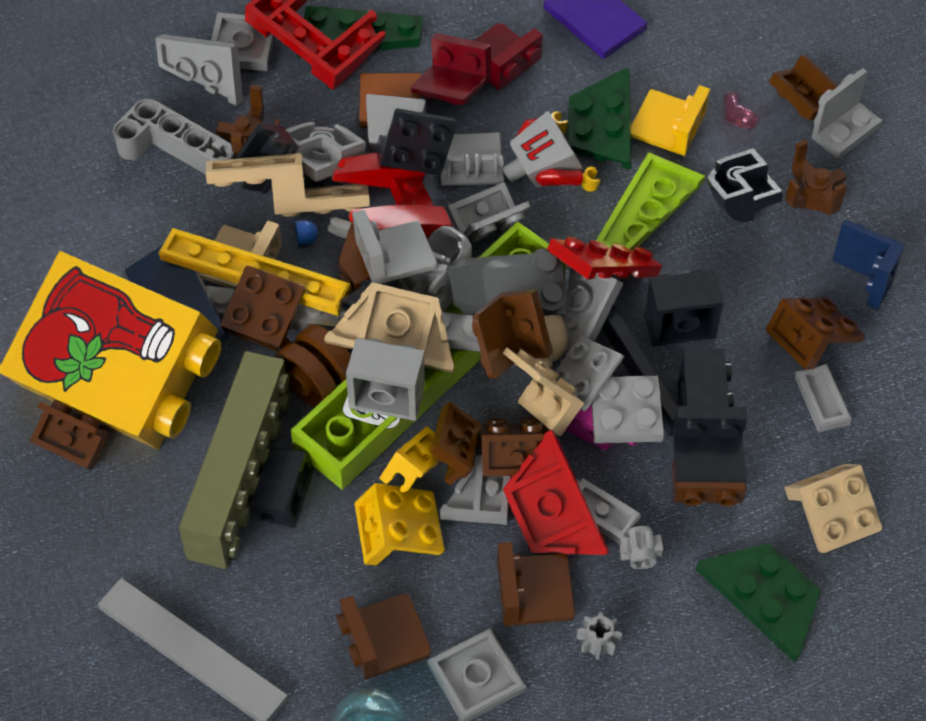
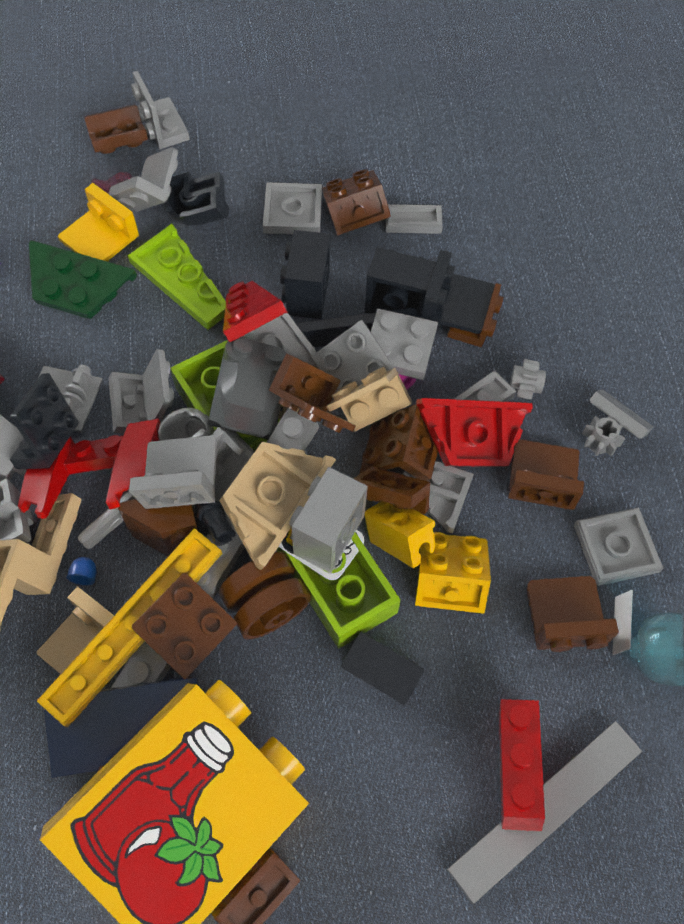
camera: 75 degrees left, 5 degrees up
olive brick [179,351,292,569] -> none
light grey torso [502,111,601,192] -> none
dark green wing [696,543,821,663] -> none
tan bracket [784,464,882,553] -> none
reddish brown piece [785,139,847,215] -> none
dark blue bracket [832,220,905,310] -> none
none -> light grey bracket [109,147,178,212]
none -> light grey plate [263,182,322,234]
none -> red brick [499,699,545,831]
none -> light grey tile [590,389,654,439]
none -> white sticker [612,590,633,655]

